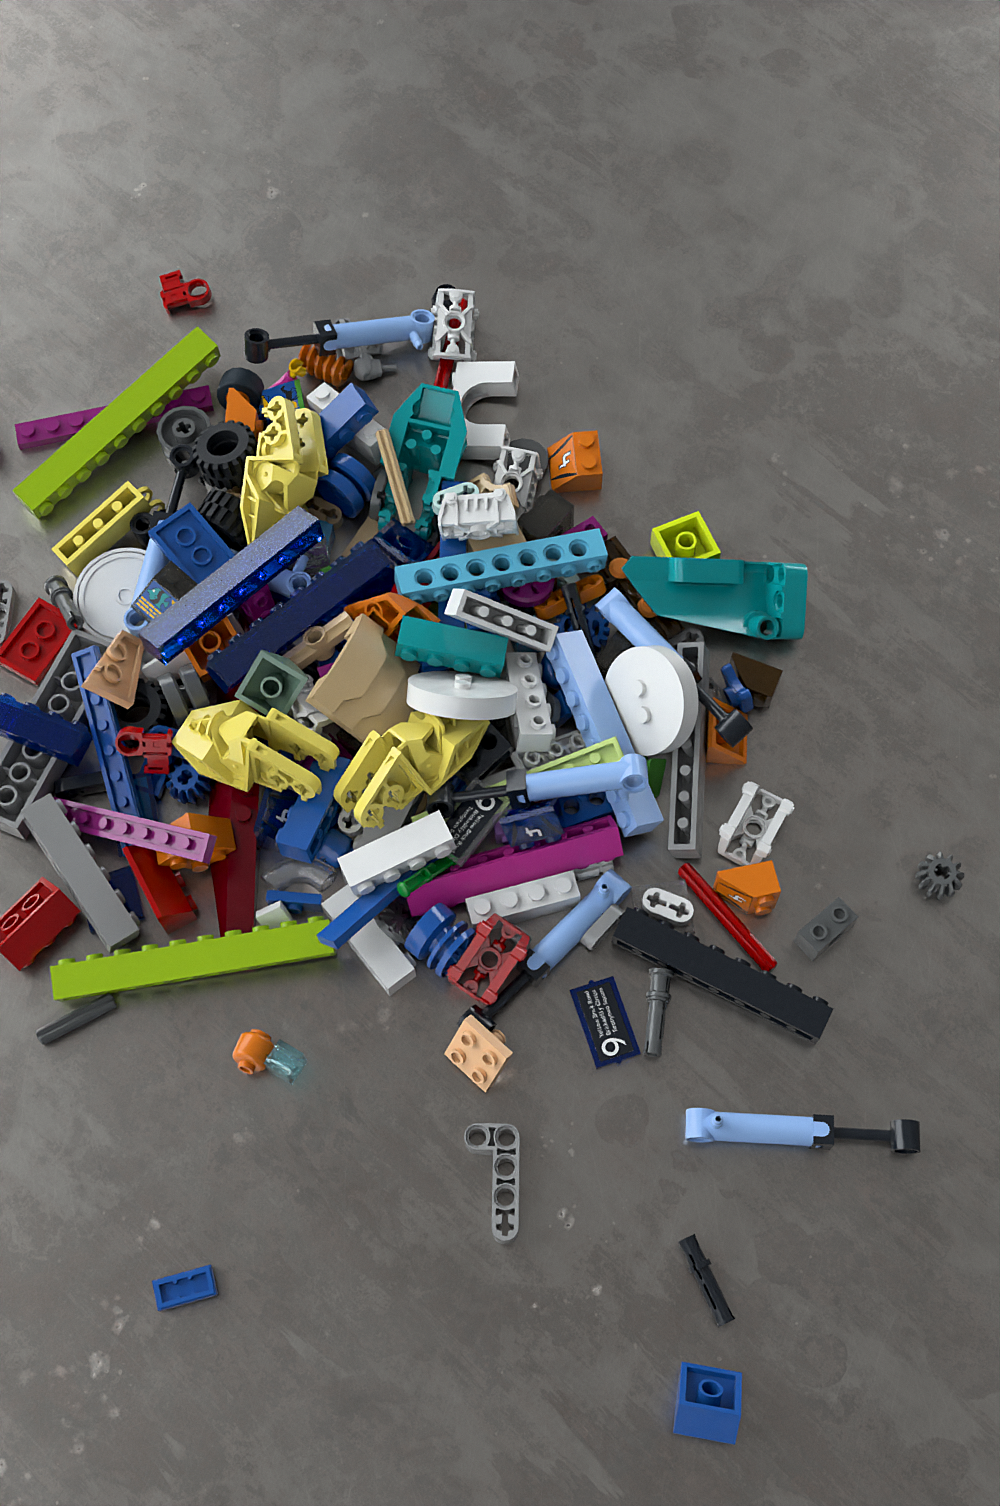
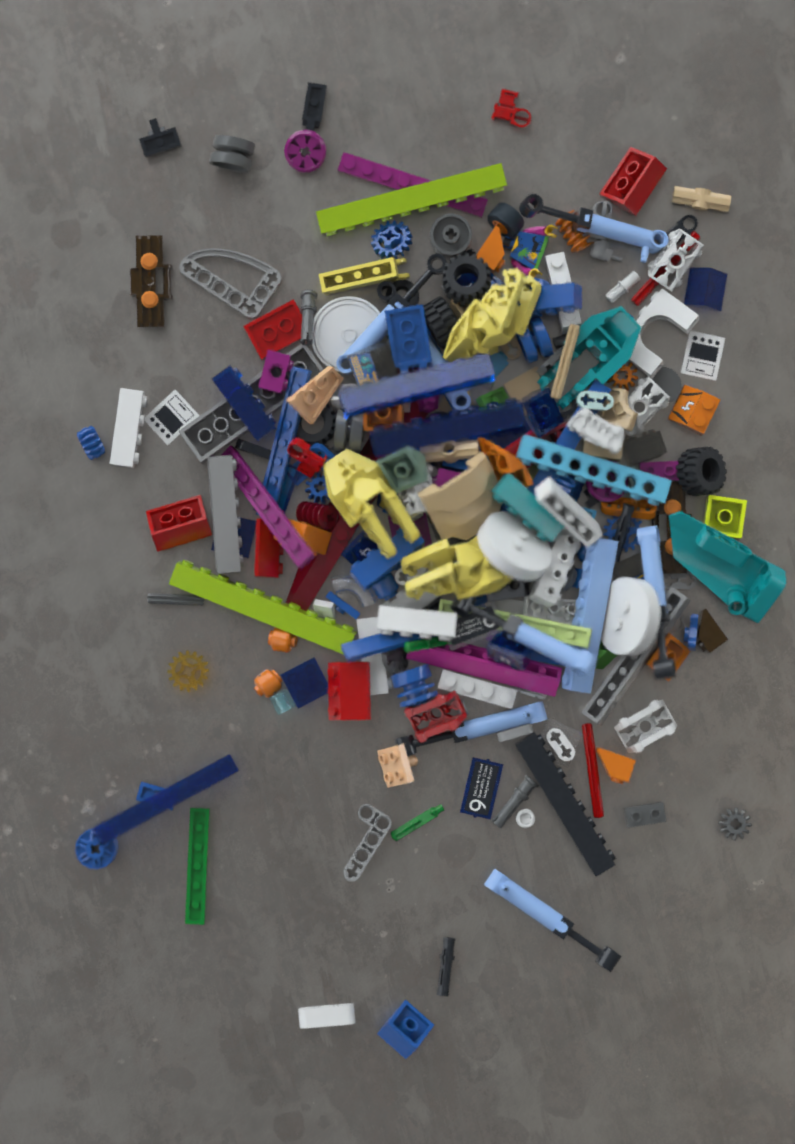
camera: 30 degrees right, 20 degrees up
none -> blue wheel [75,827,119,869]
none -> clear blue brick [92,754,239,846]
none -> clear yellow gear [167,650,209,692]
none -> green plate [185,808,210,925]
none -> magenta brick [258,350,294,395]
none -> orange head [268,628,298,653]
none -> clear blue plate [281,657,328,709]
none -> dark red piece [296,501,339,530]
none -> white beam [298,1003,355,1028]
none -> red slope [327,662,371,720]
none -> blue gear [371,220,413,259]
none -> green piece [390,804,444,842]
none -> white tile [516,809,535,828]
none -> red slope [599,147,667,216]
none -> white axle [606,271,641,303]
none -> orange gear [606,363,638,391]
none -> tan piece [672,186,731,213]
none -> black tyre [676,446,727,496]
none -> white sticker [681,331,725,381]
none -> clear blue slope [684,267,728,312]

